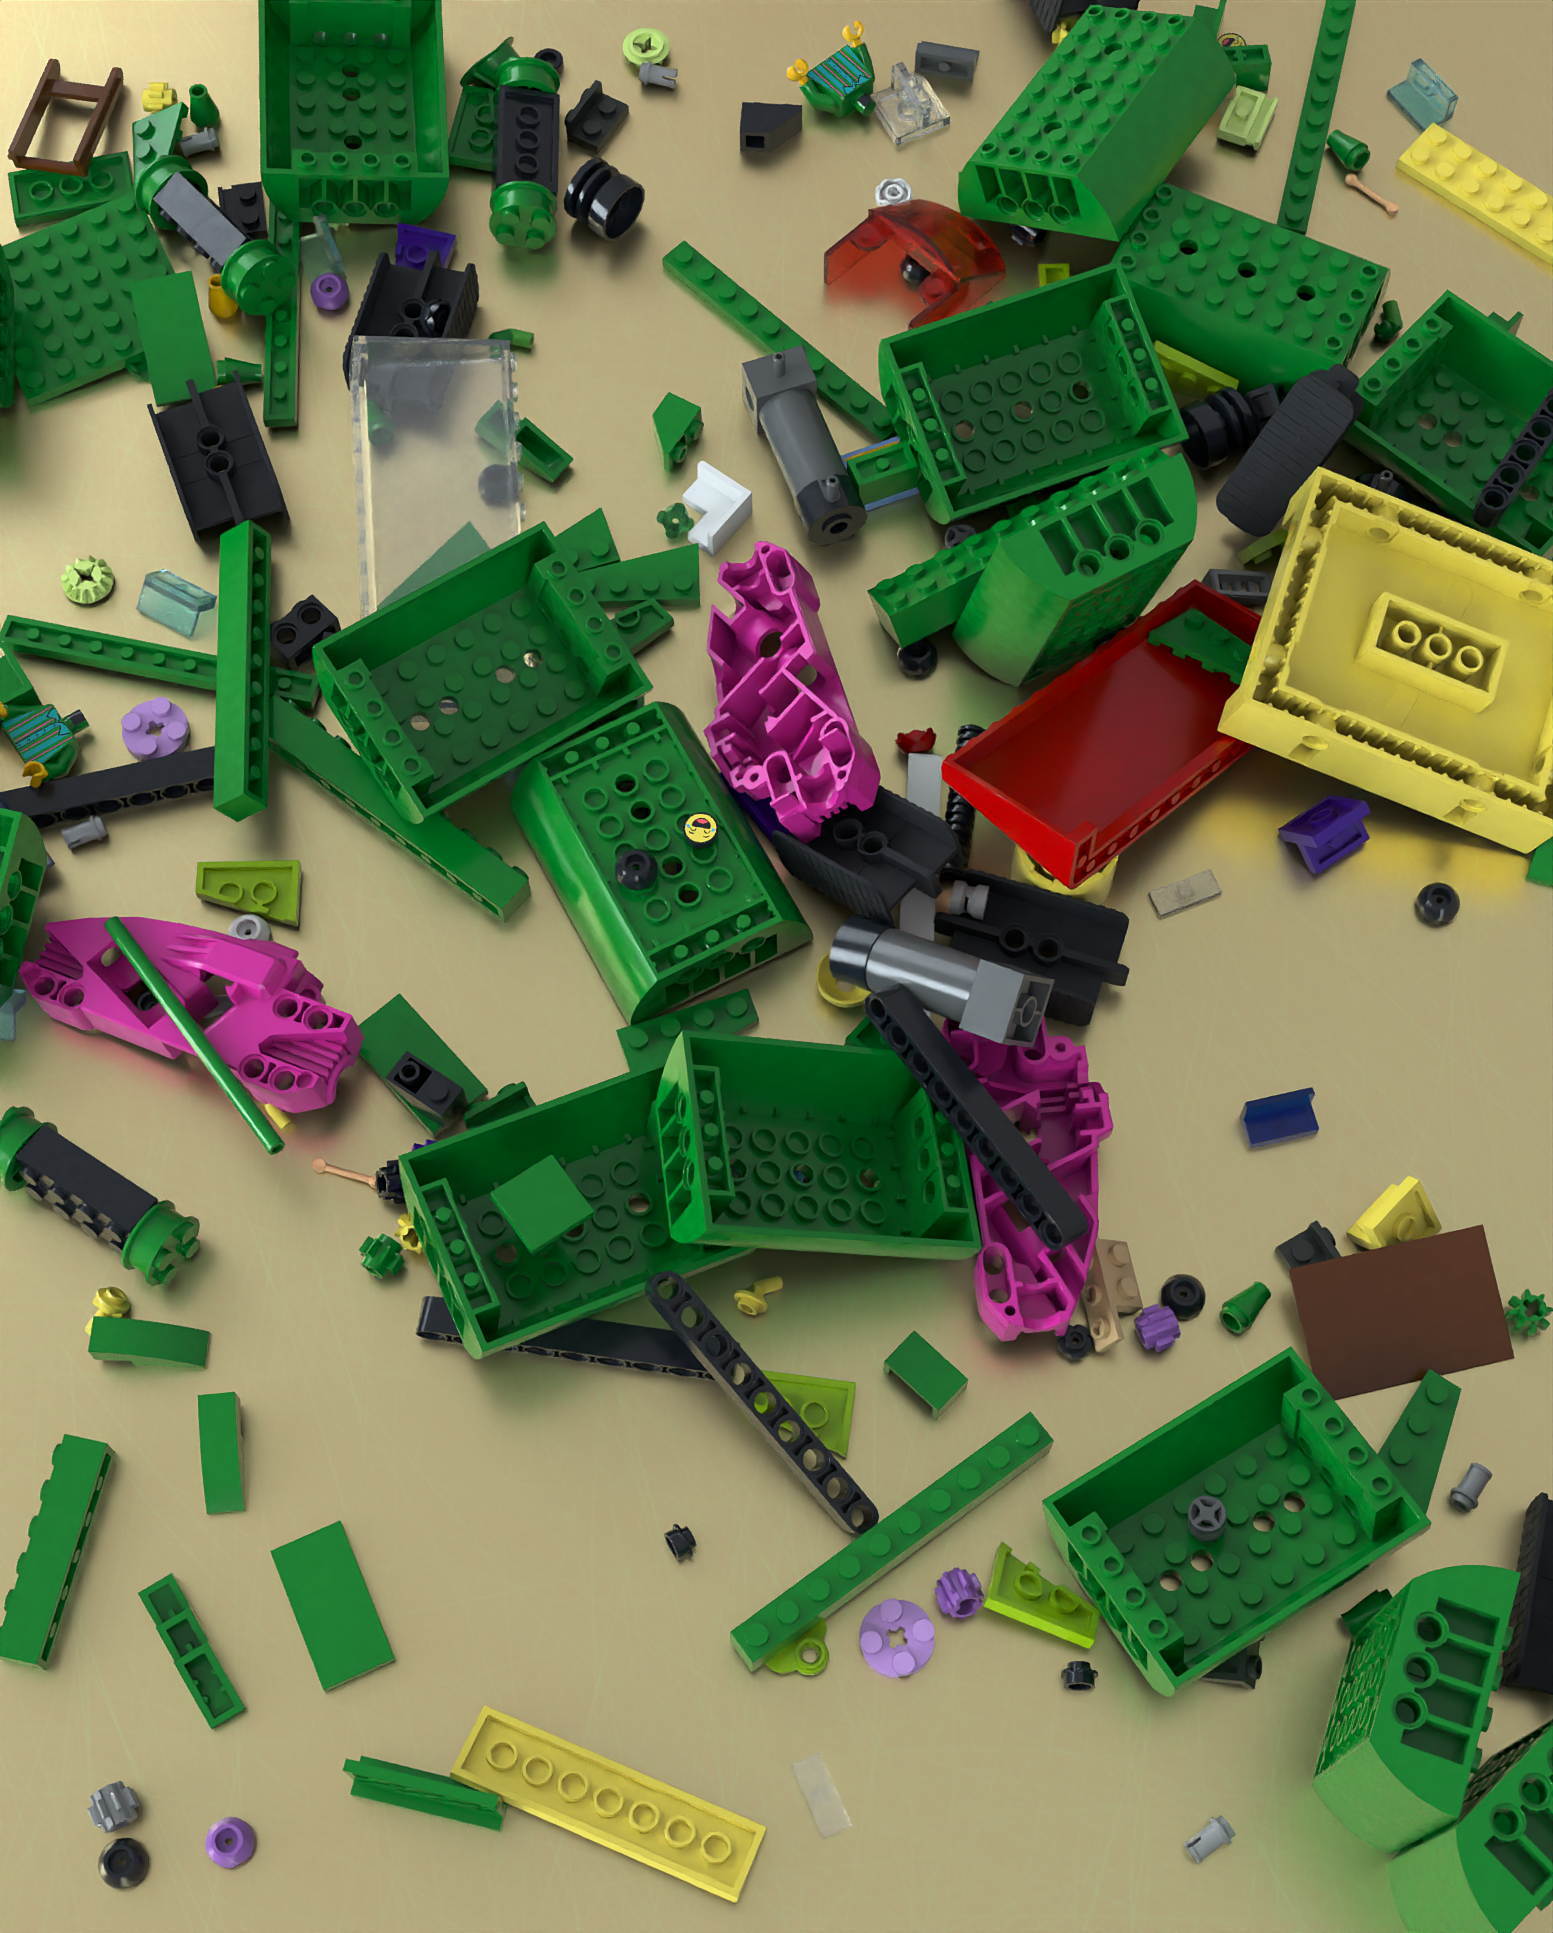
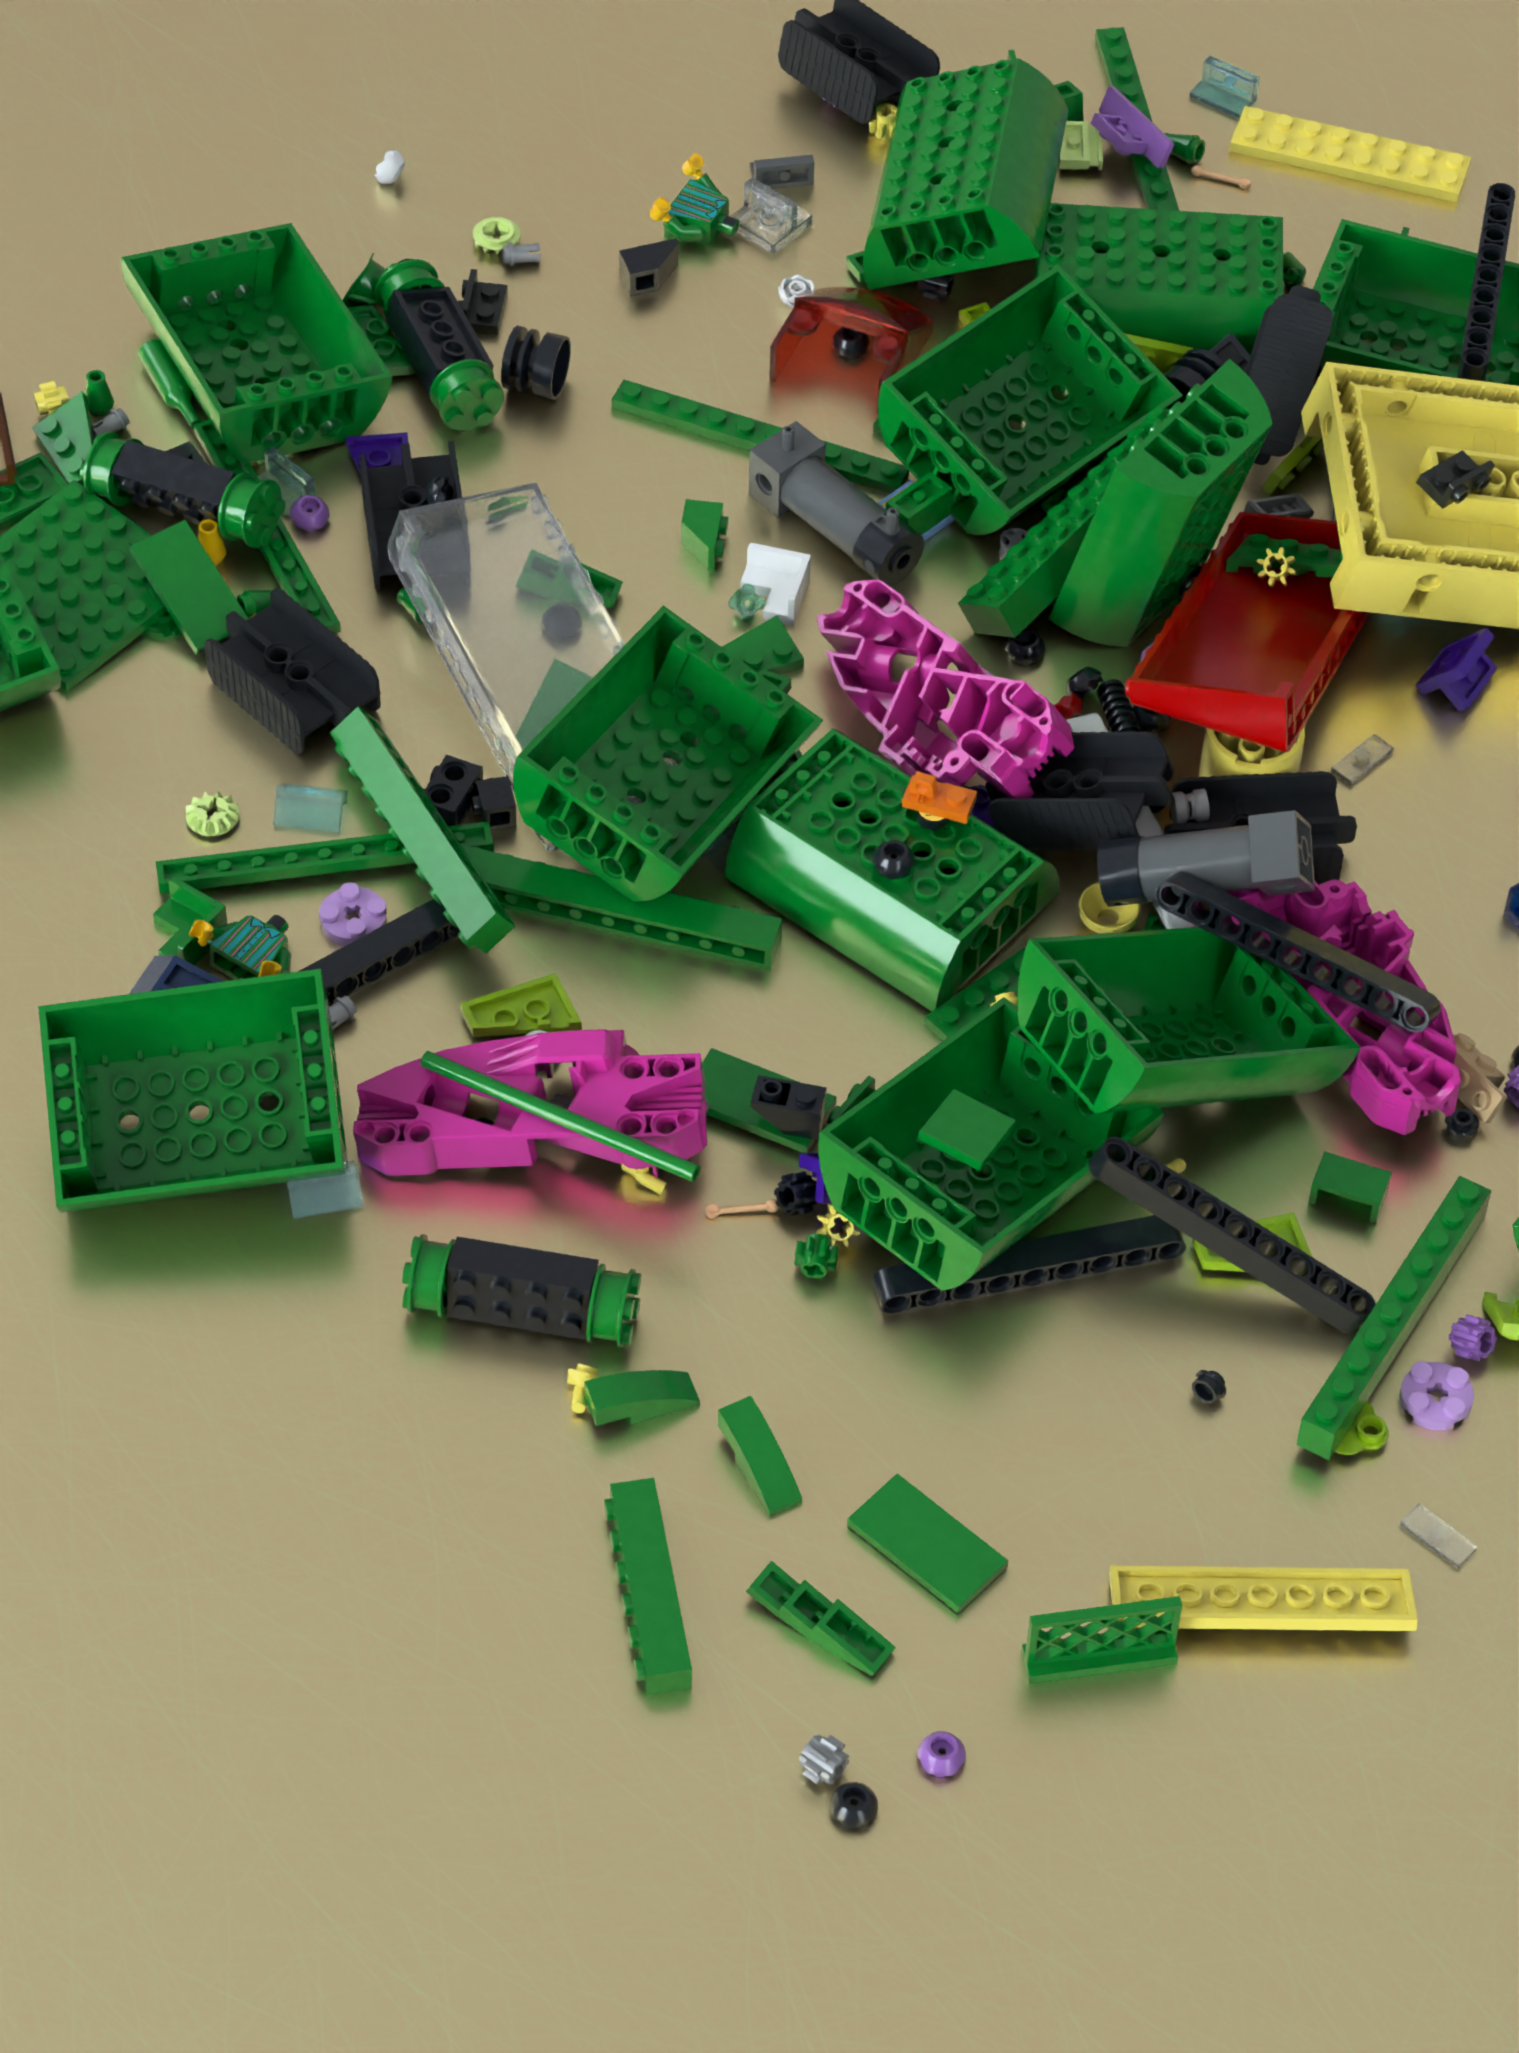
camera: 25 degrees left, 15 degrees down
none -> orange hinge [902,771,977,824]
none -> black plate [1066,666,1104,699]
none -> medium lavender bracket [1091,86,1174,168]
none -> light yellow gear [1257,547,1296,587]
none -> pearl dark grey bracket [1416,450,1495,509]

